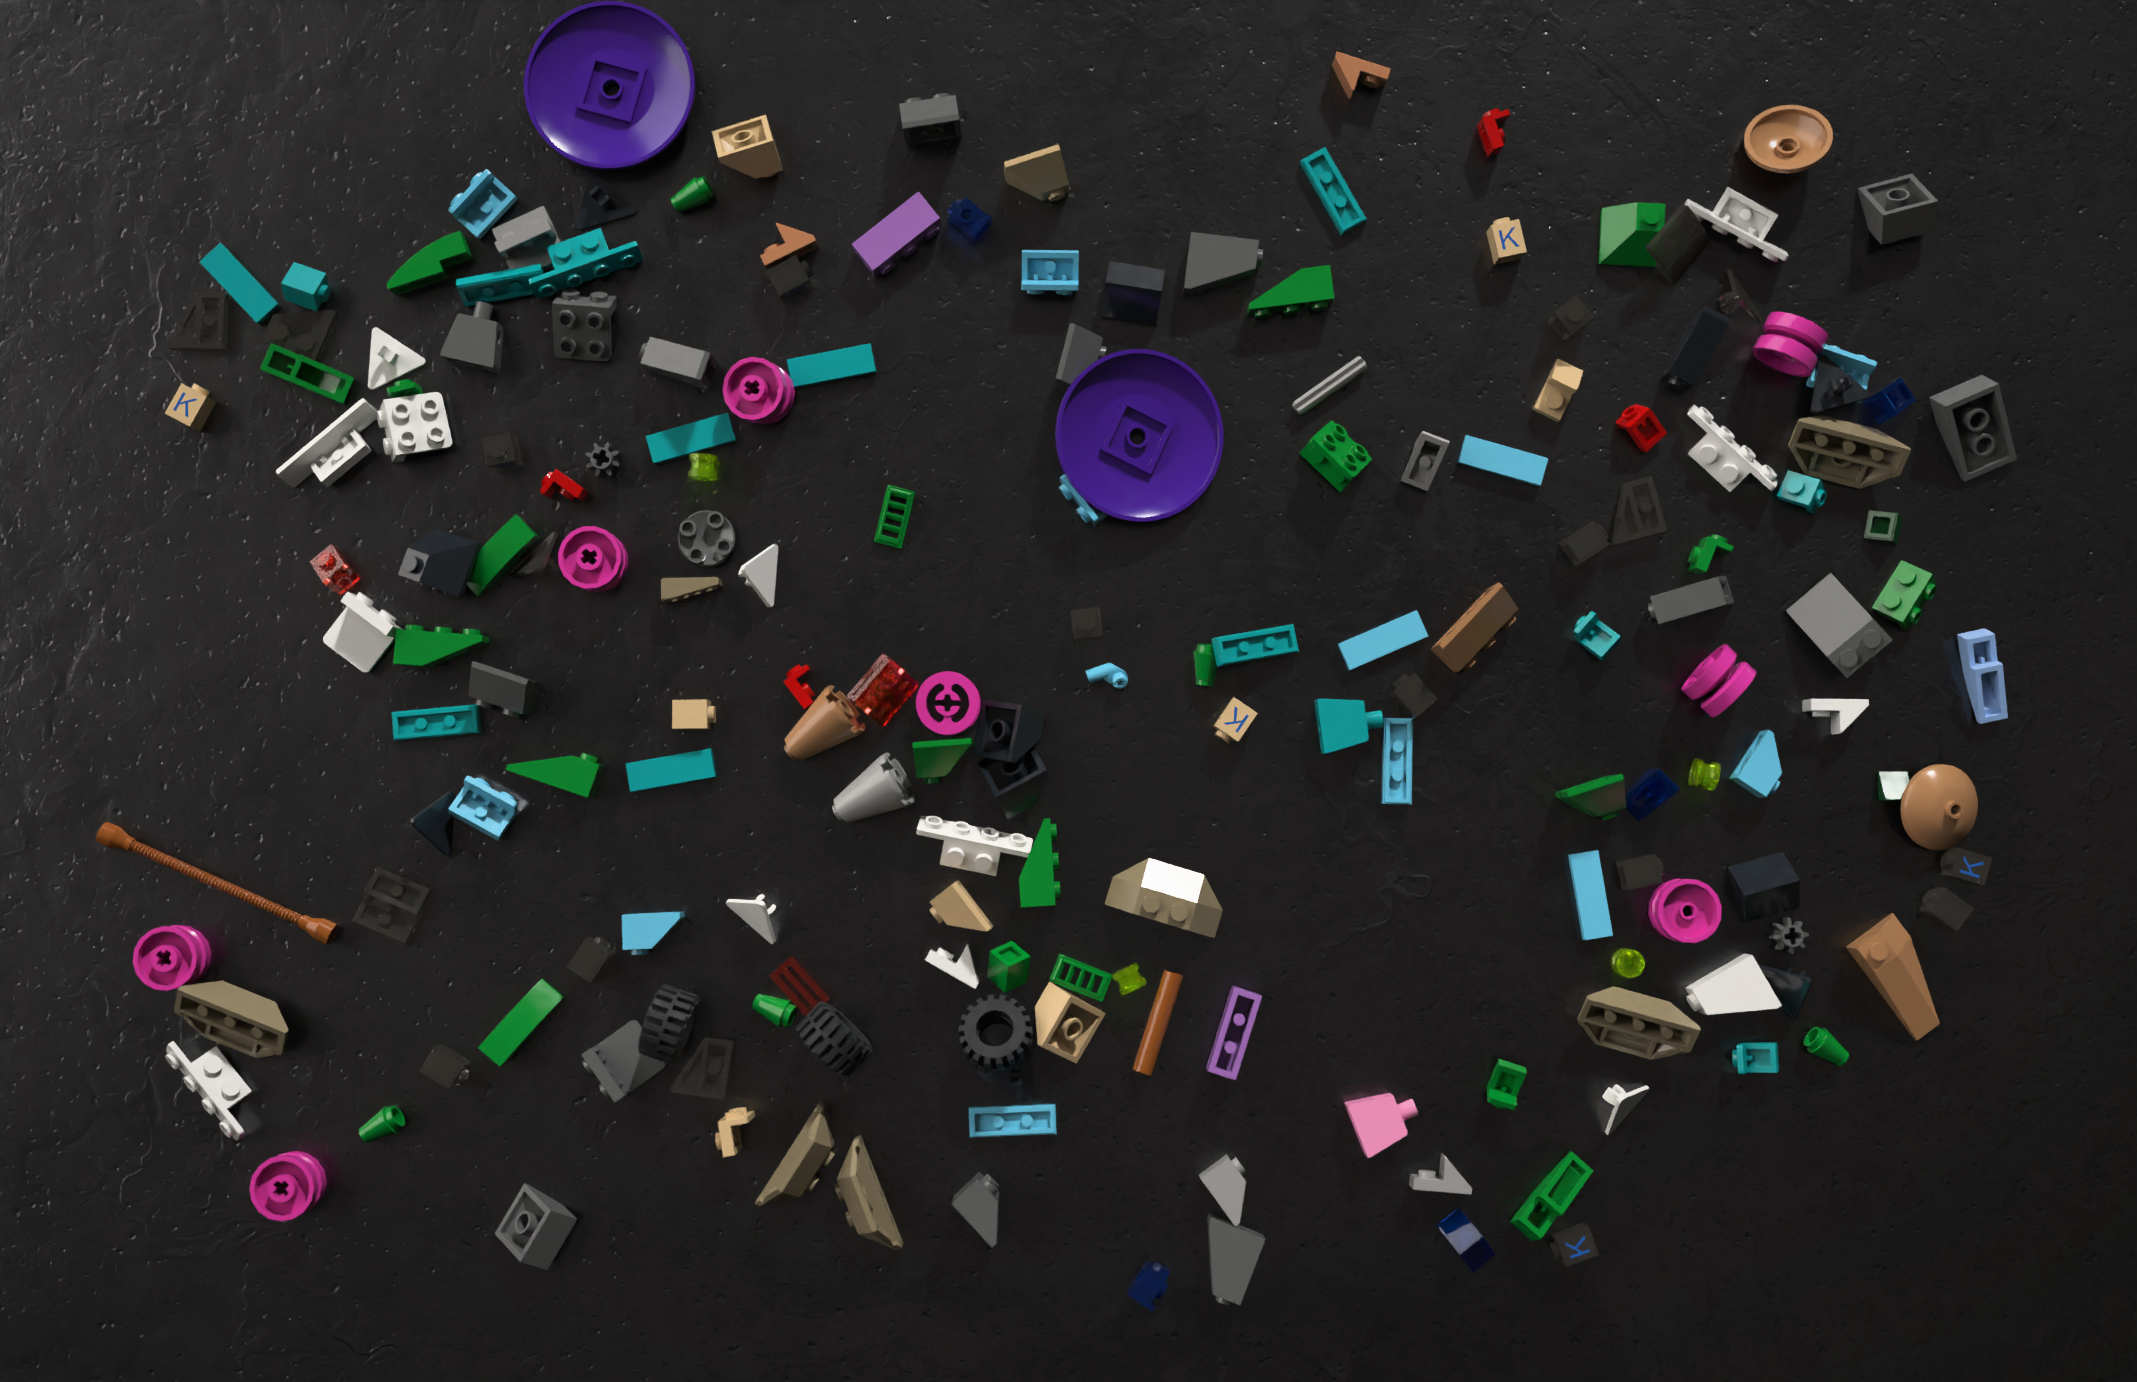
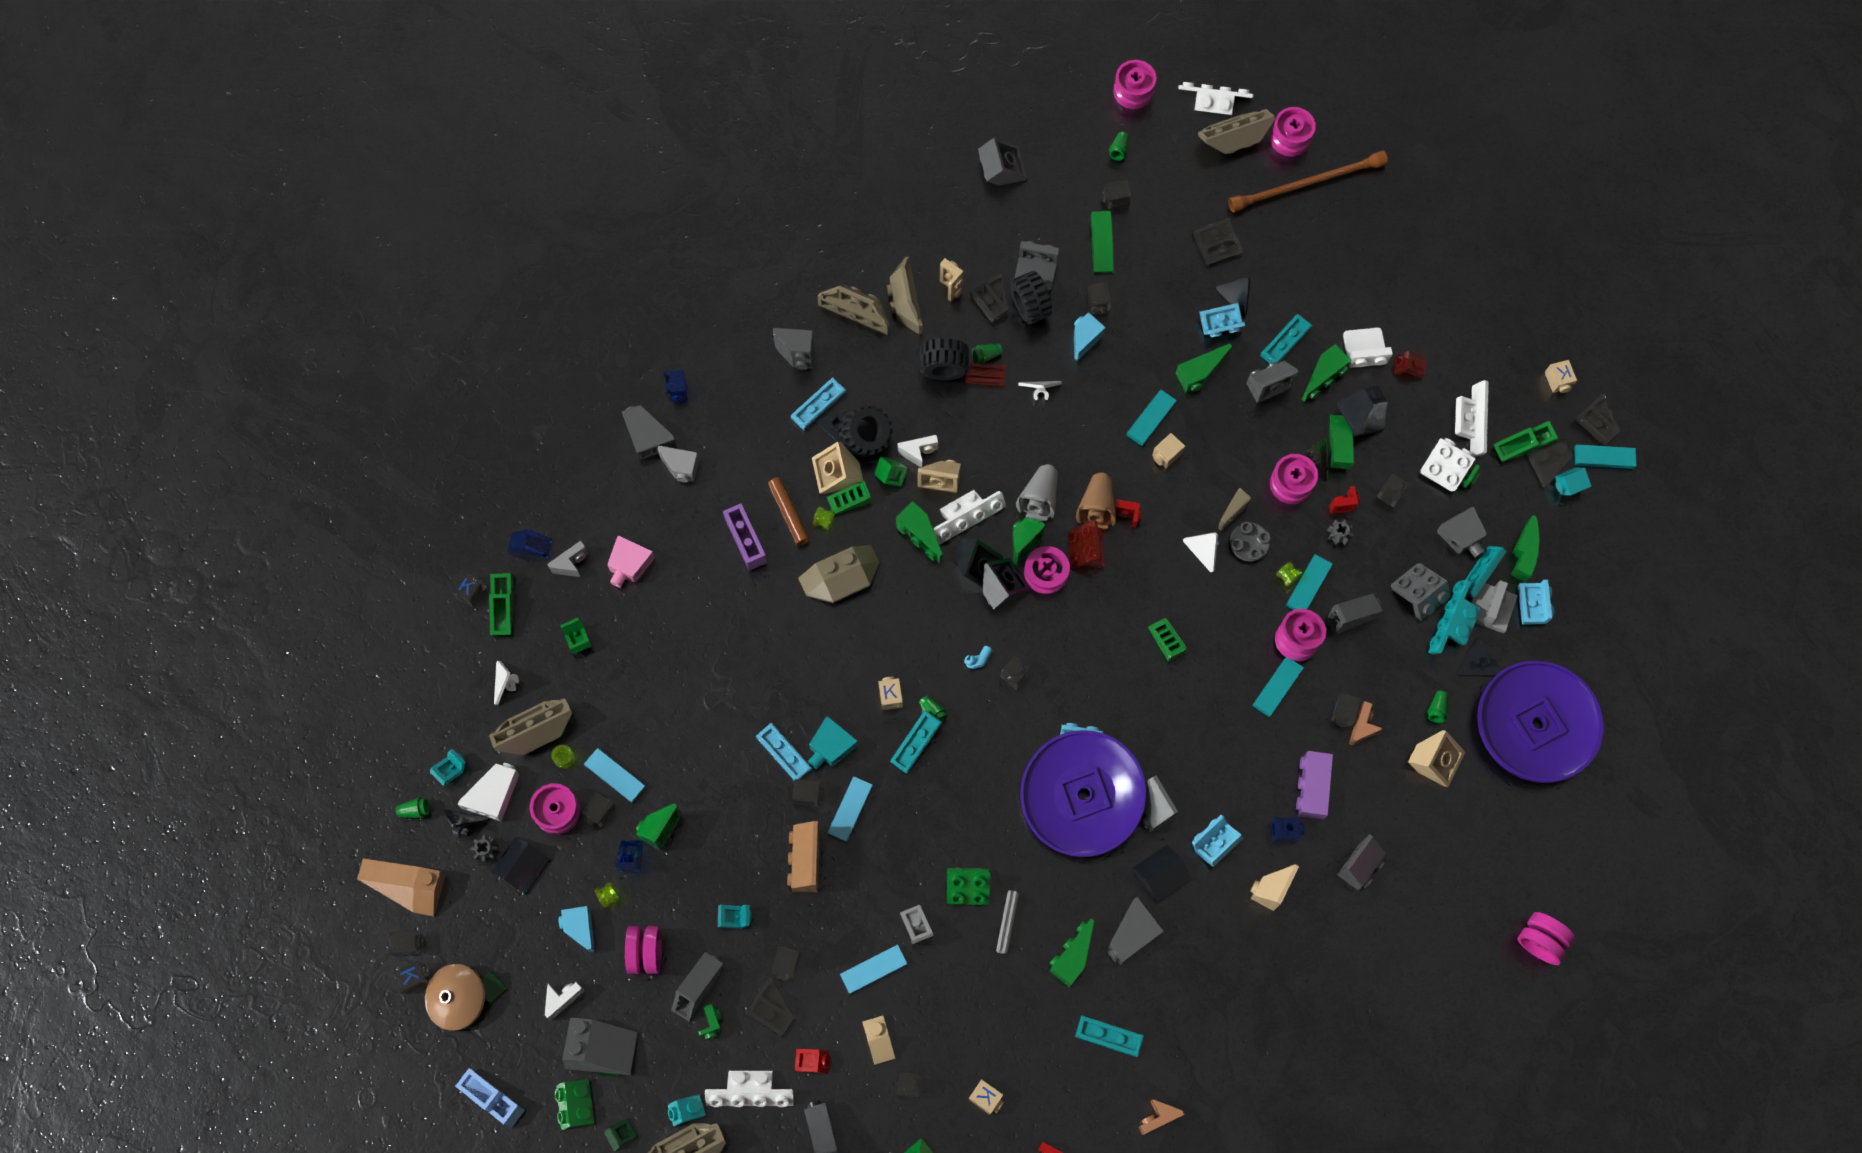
camera: 140 degrees right, 15 degrees down
white piece [368,327,426,390] -> none

